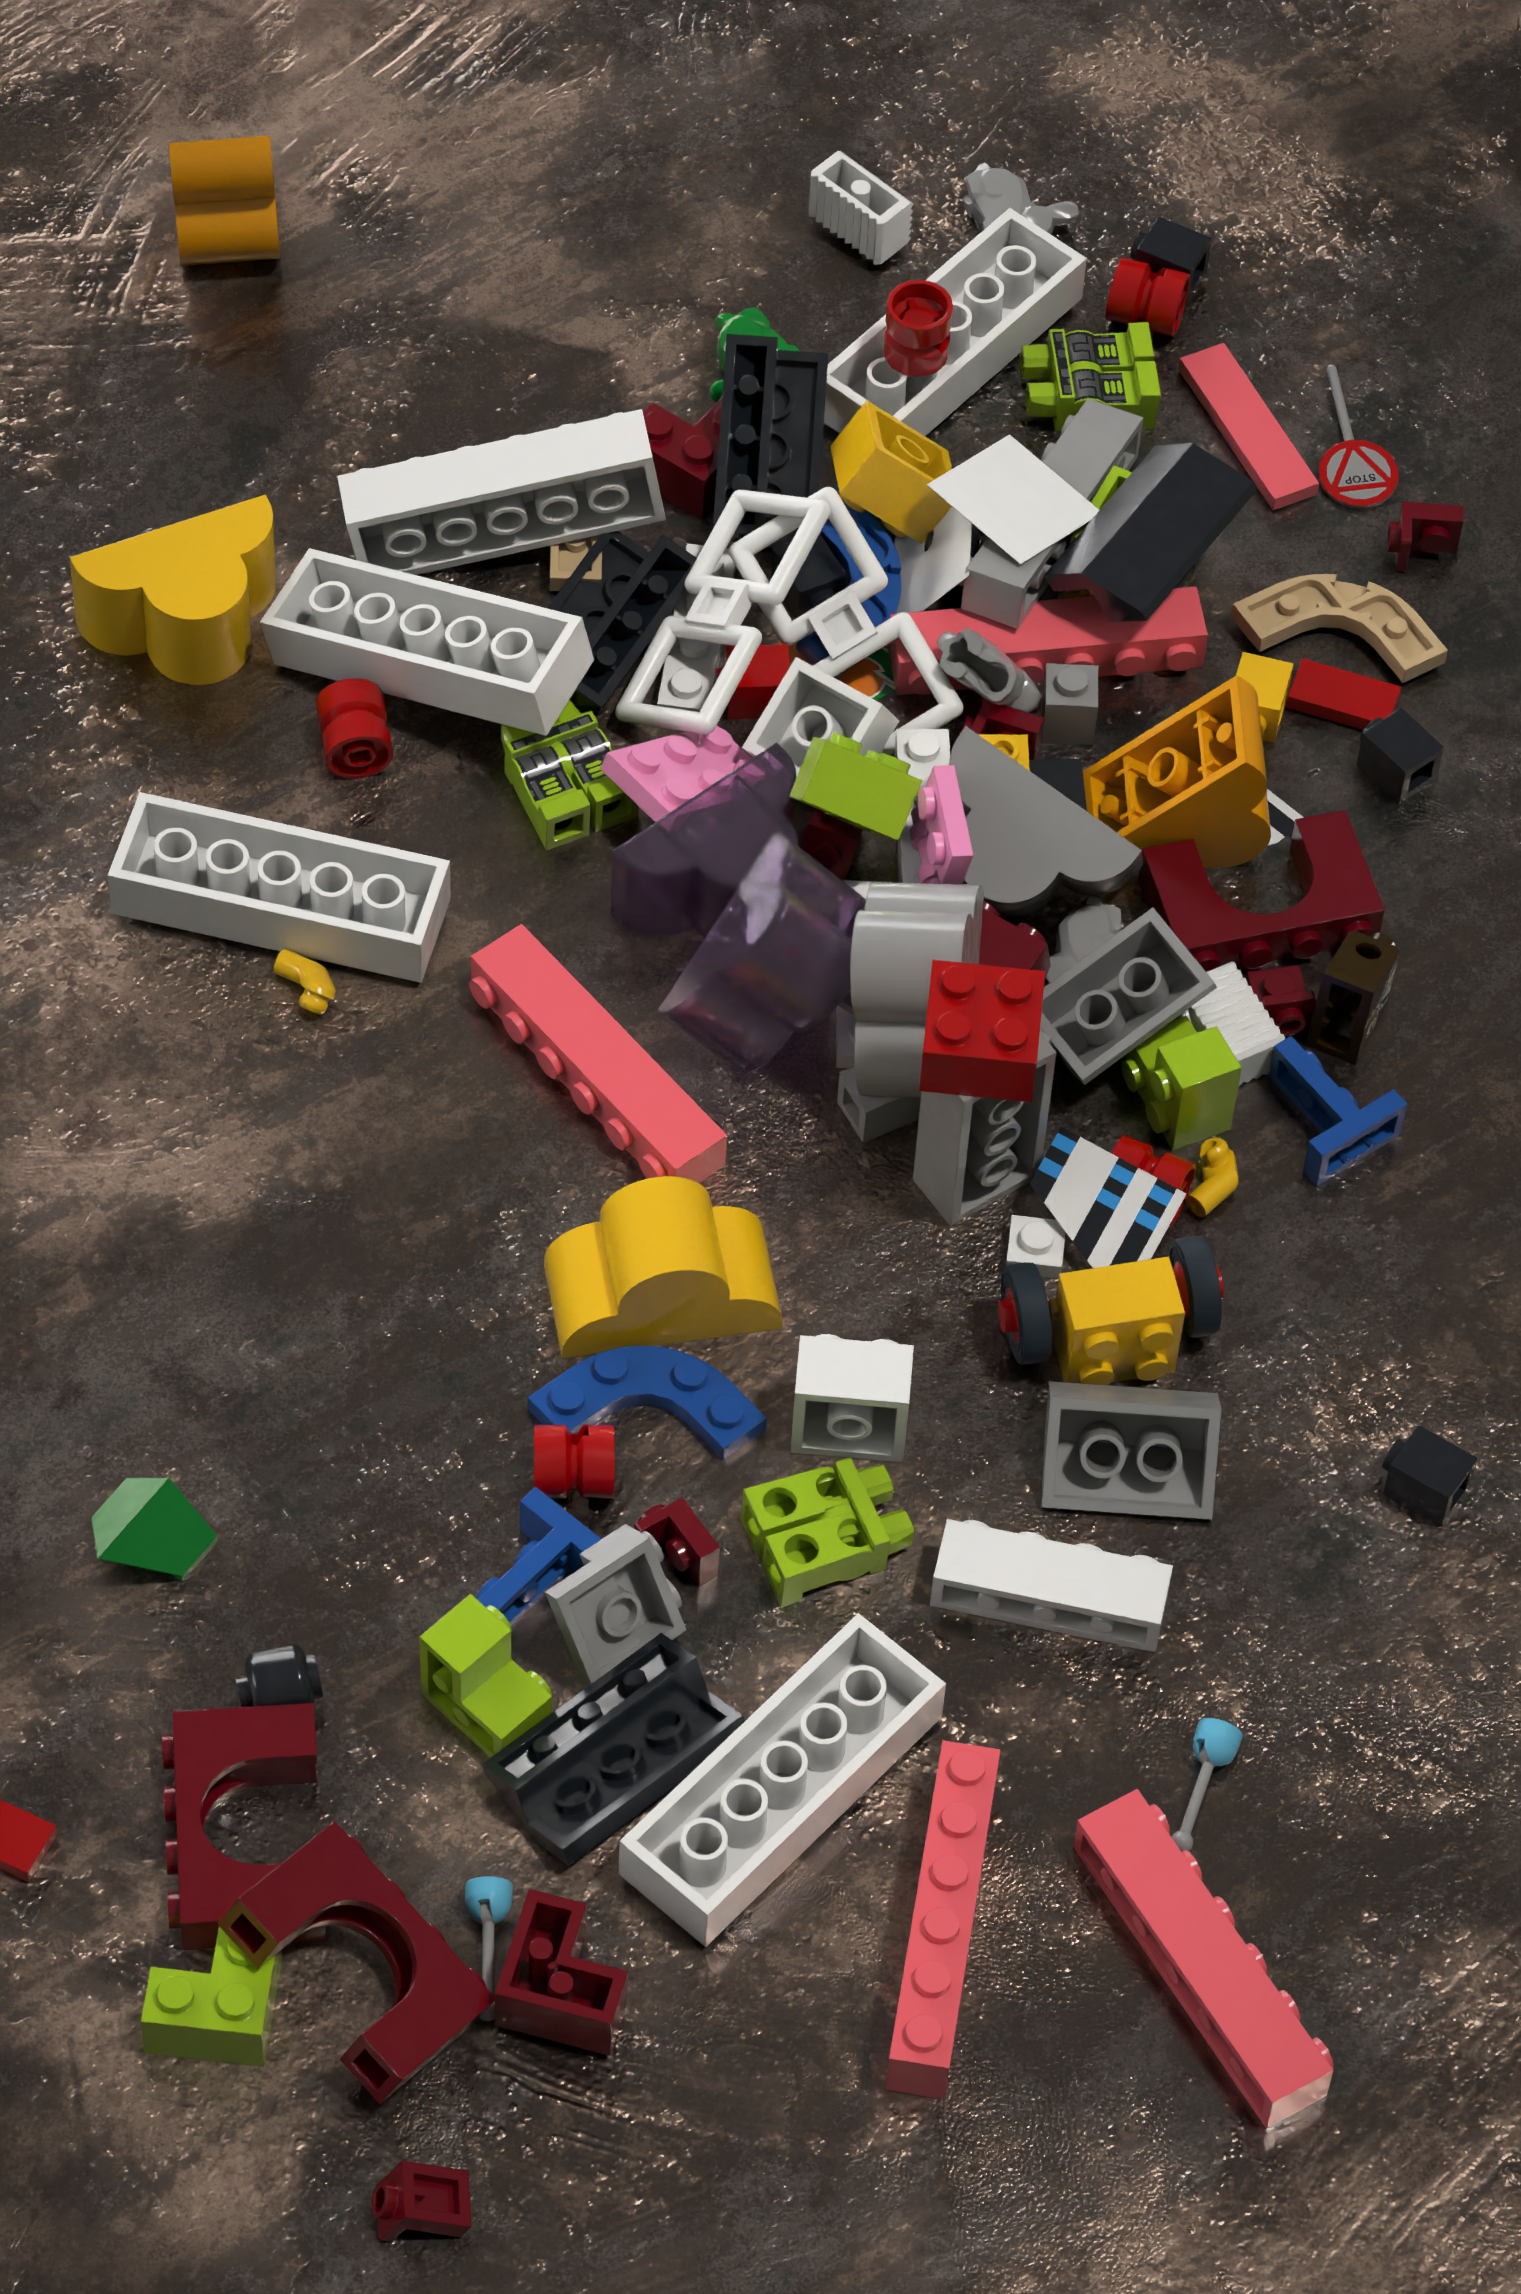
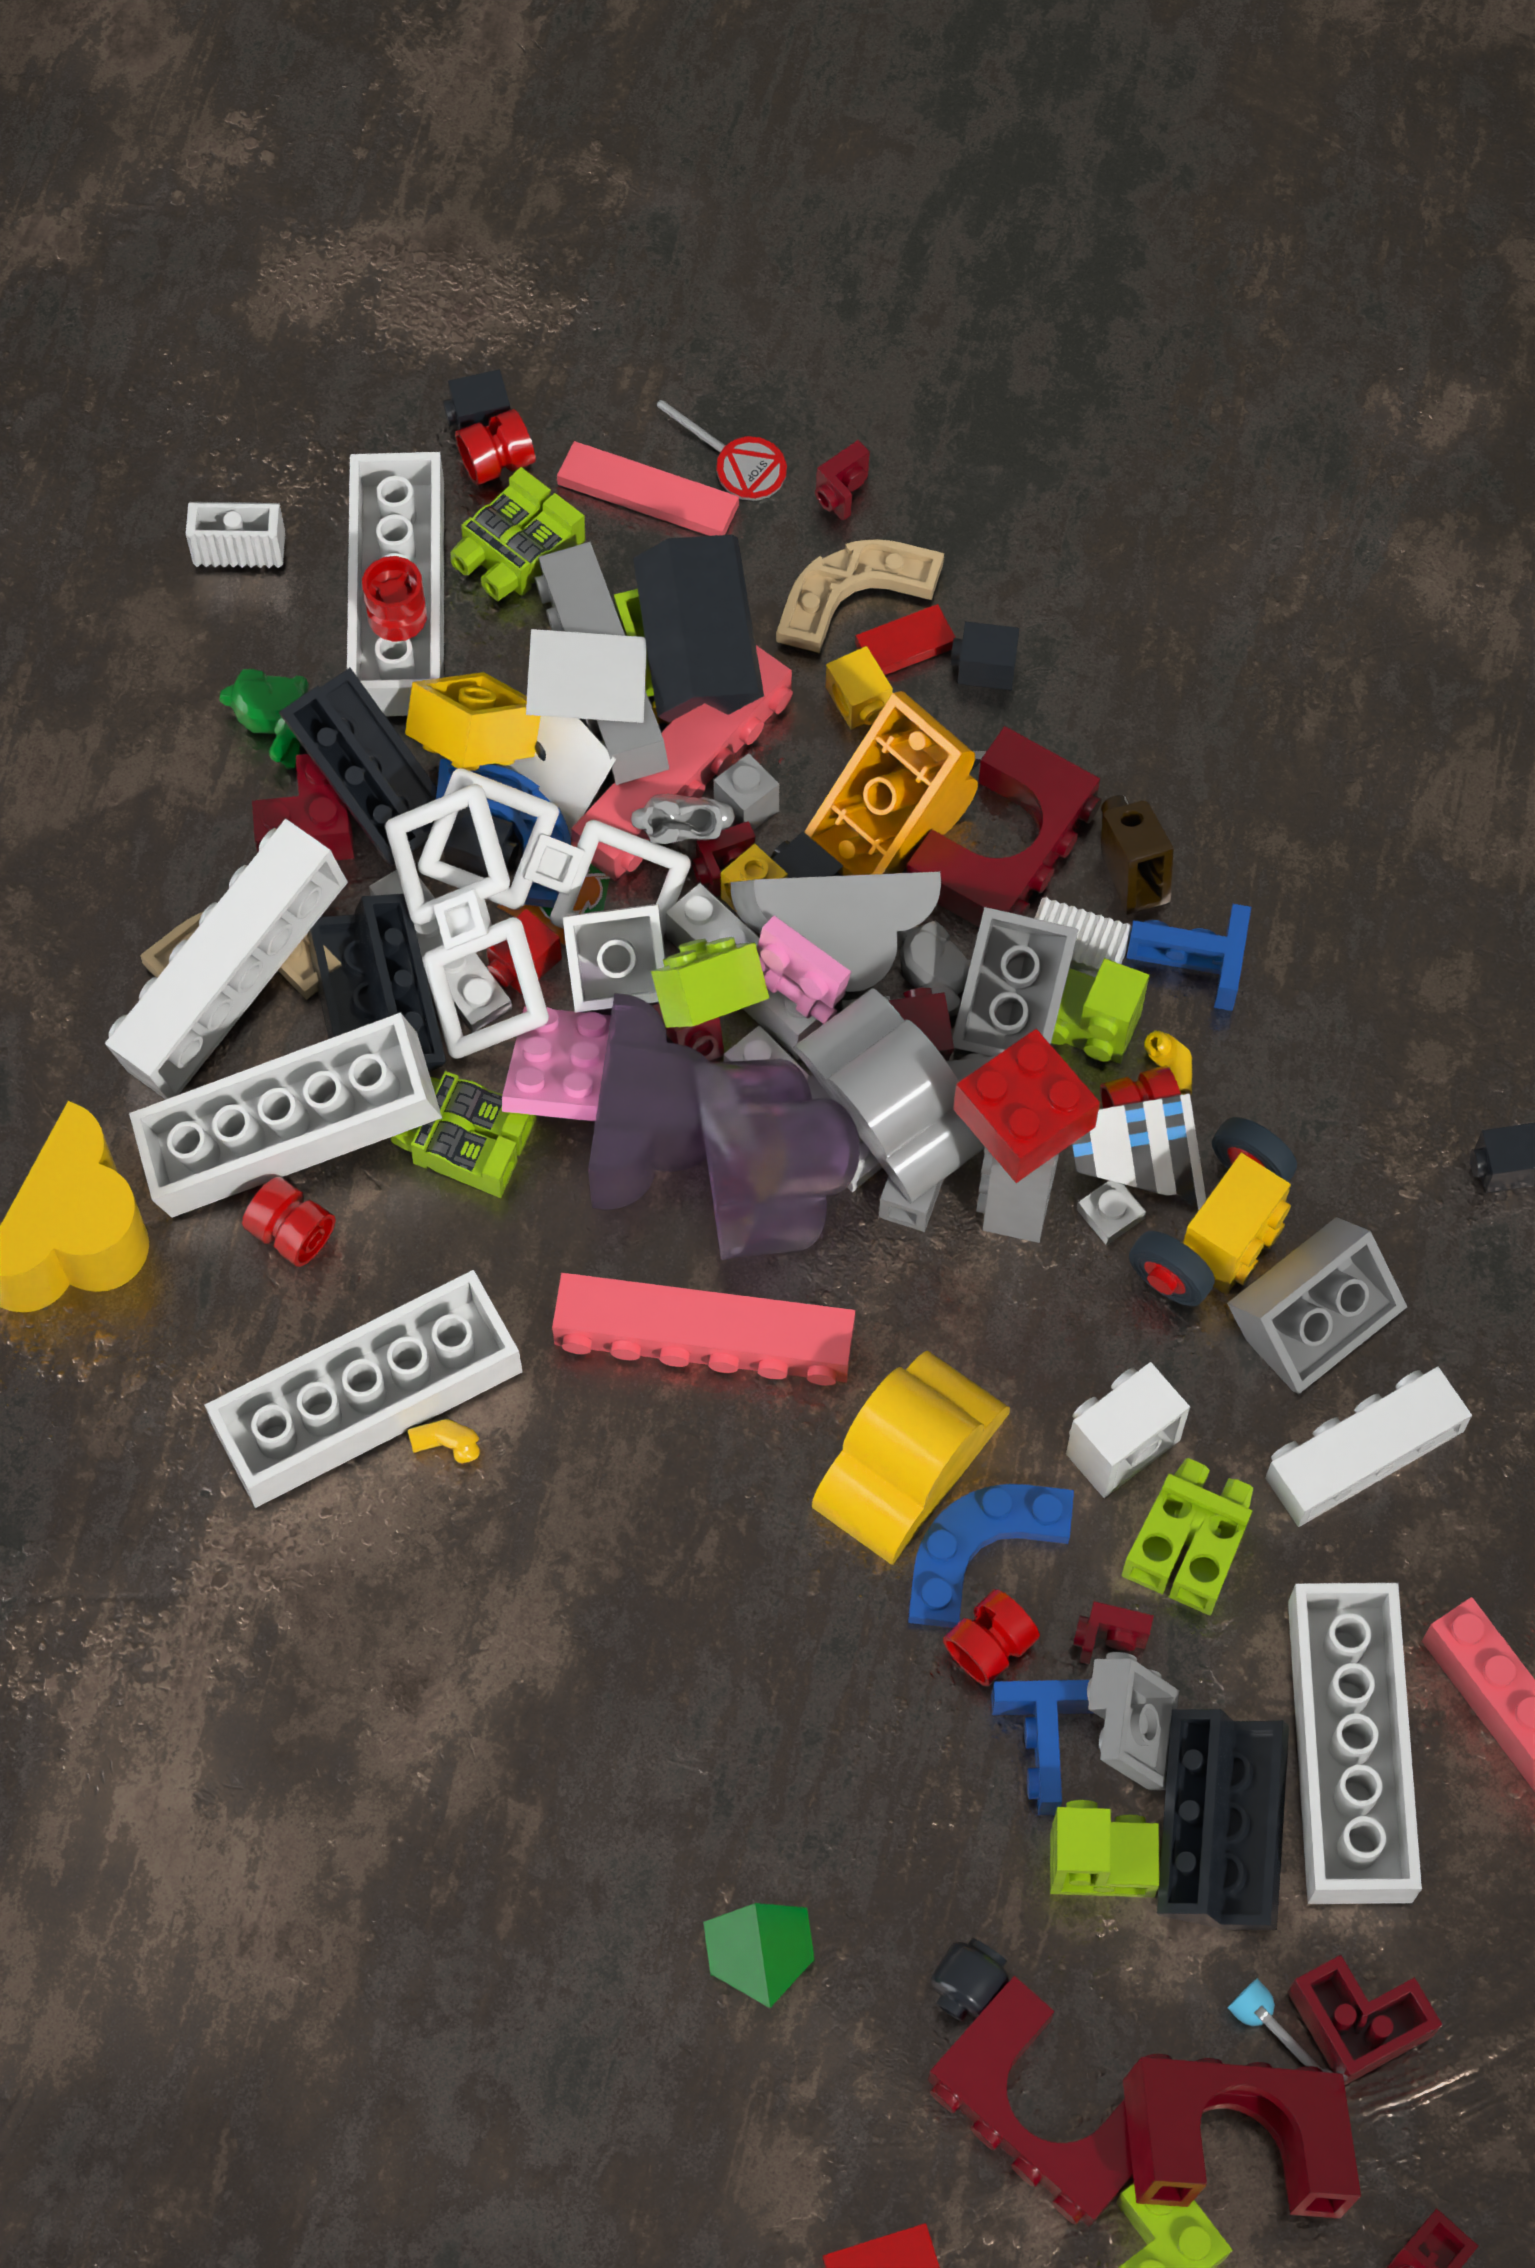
camera: 40 degrees left, 10 degrees up
light grey animal [963,163,1079,235] -> none
dark red bracket [1246,965,1316,1036] -> none

